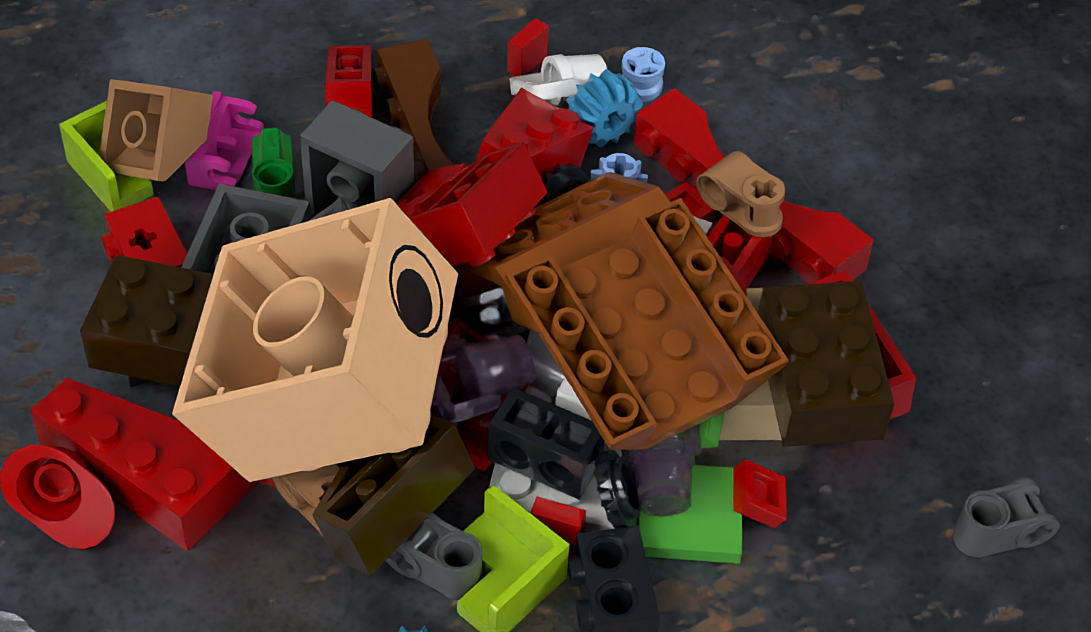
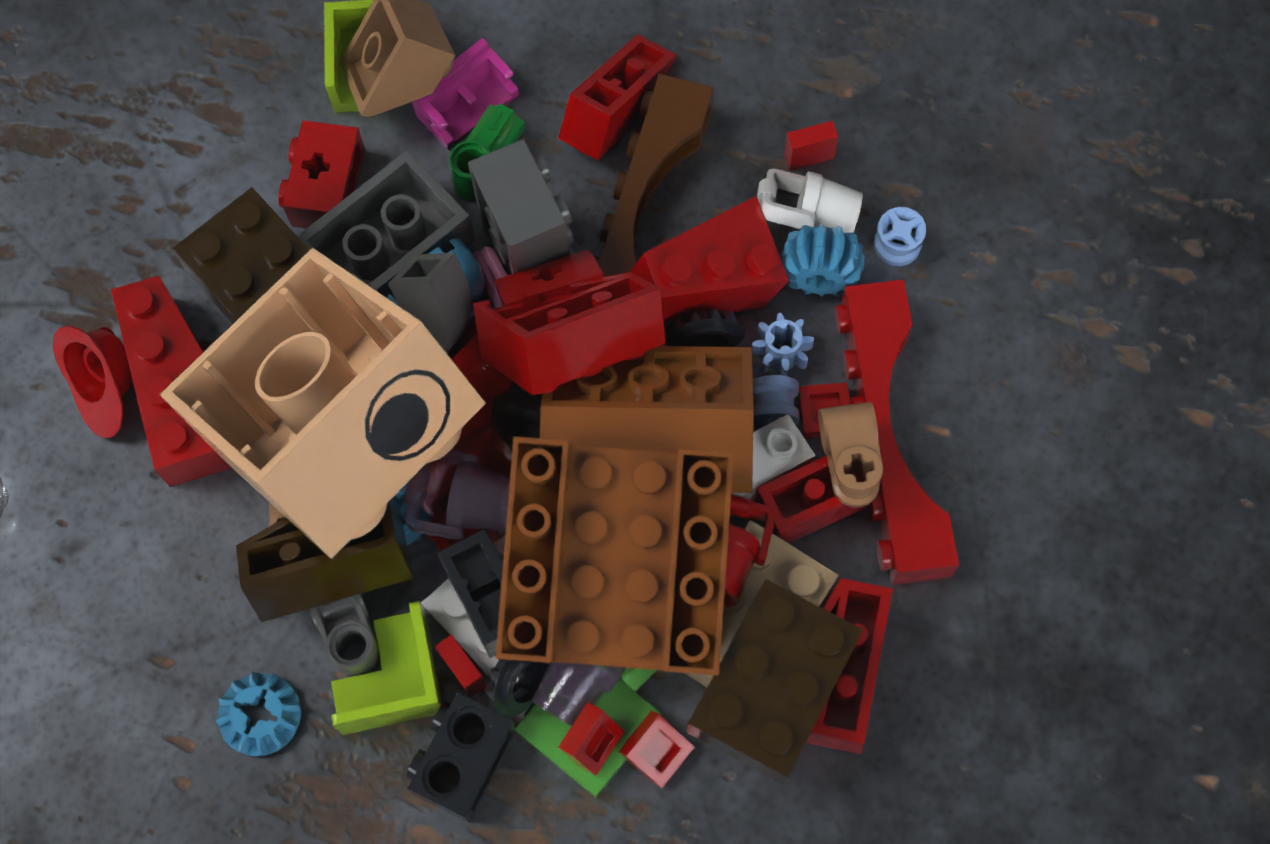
camera: 40 degrees right, 20 degrees up
none -> red tile [558,702,625,776]

